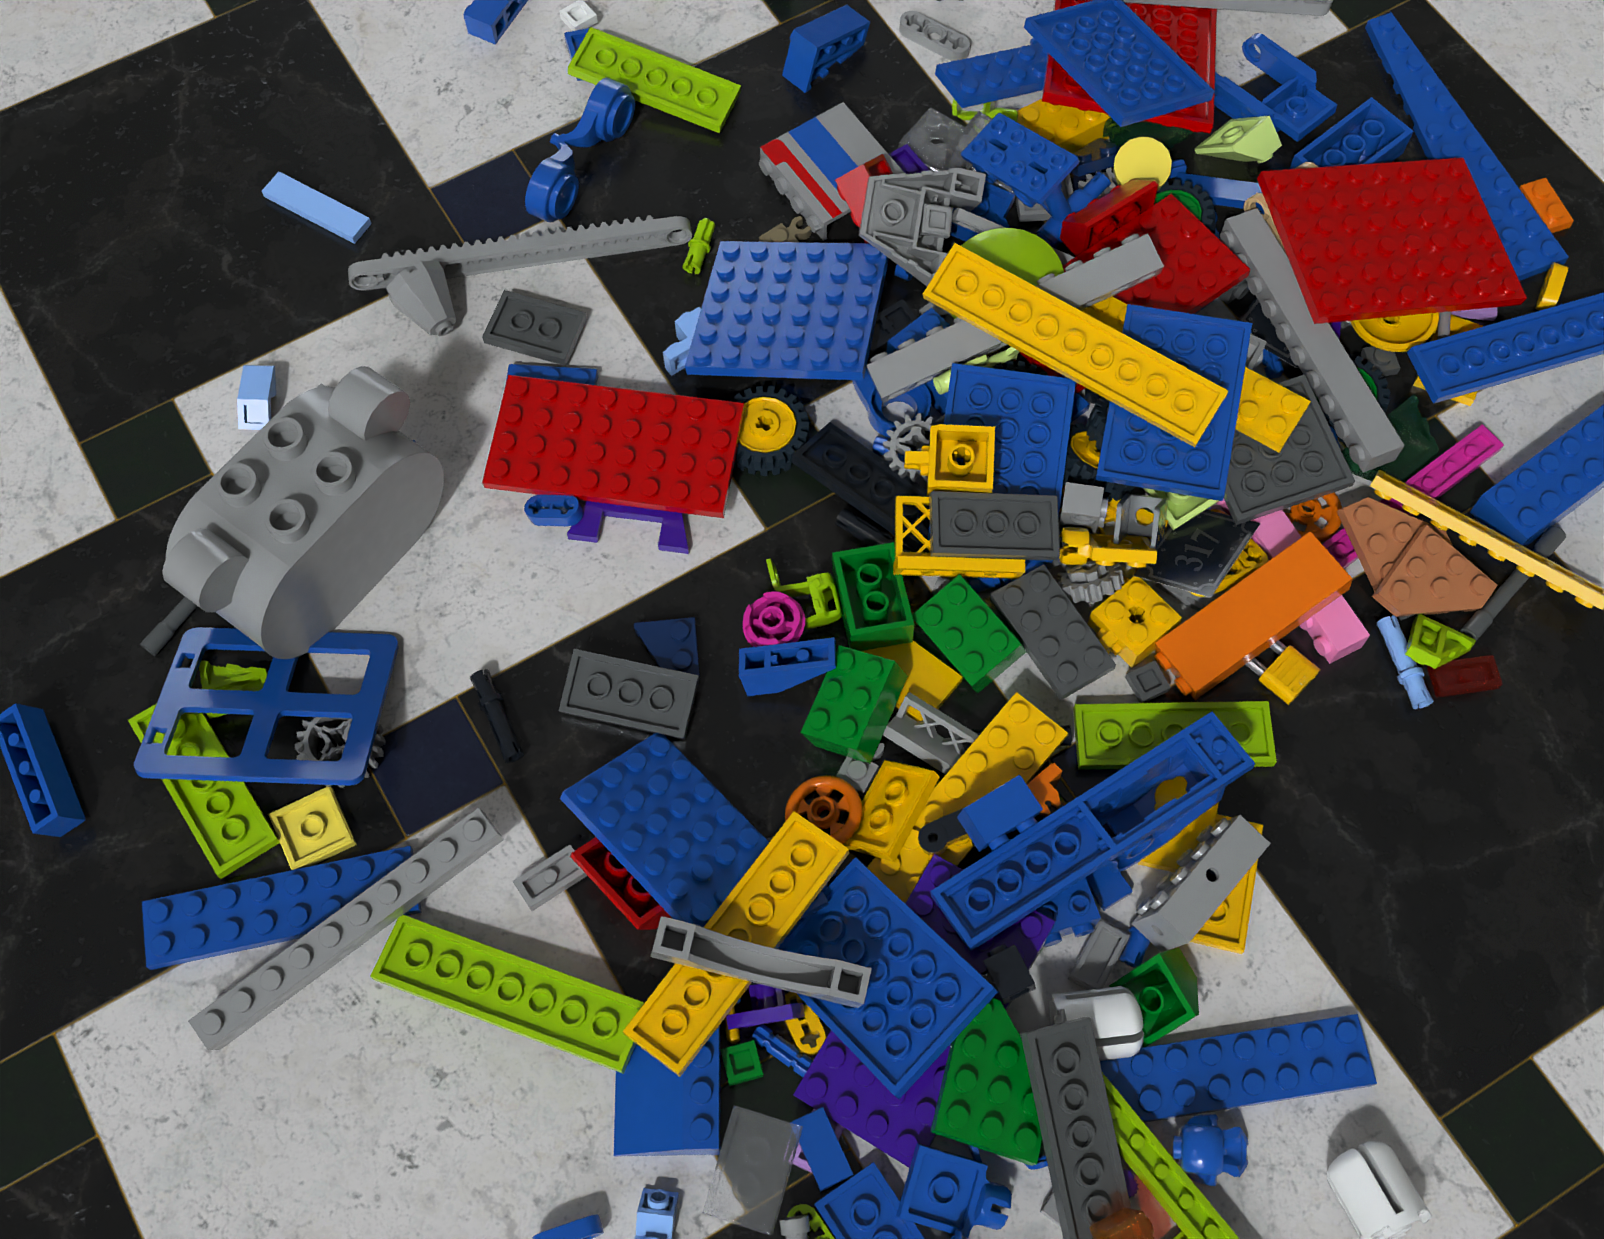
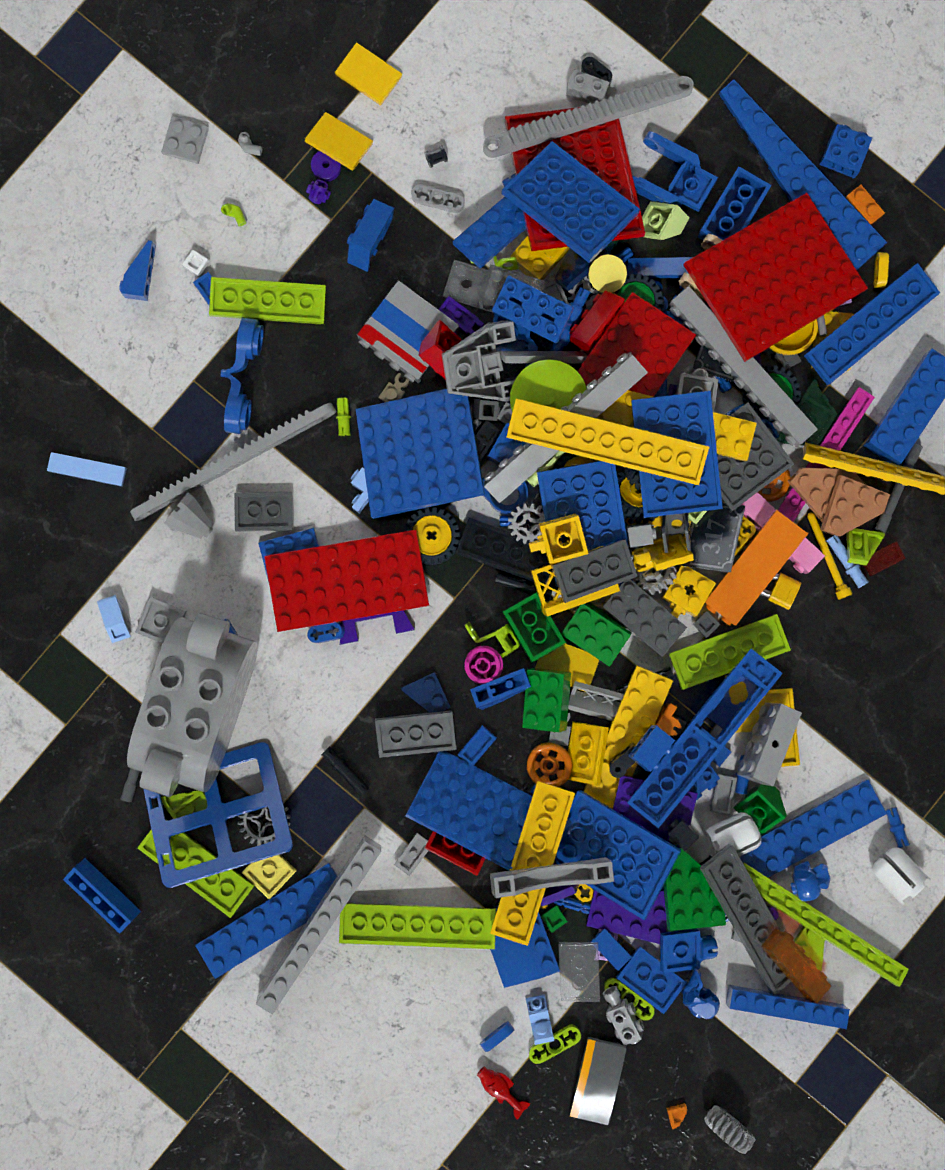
camera: 20 degrees left, 20 degrees up
none -> blue tile [457,725,497,766]
none -> dark grey brick [473,398,500,421]
none -> yellow piece [807,512,852,600]
none -> blue brick [820,124,872,178]
none -> blue pin [885,807,910,848]

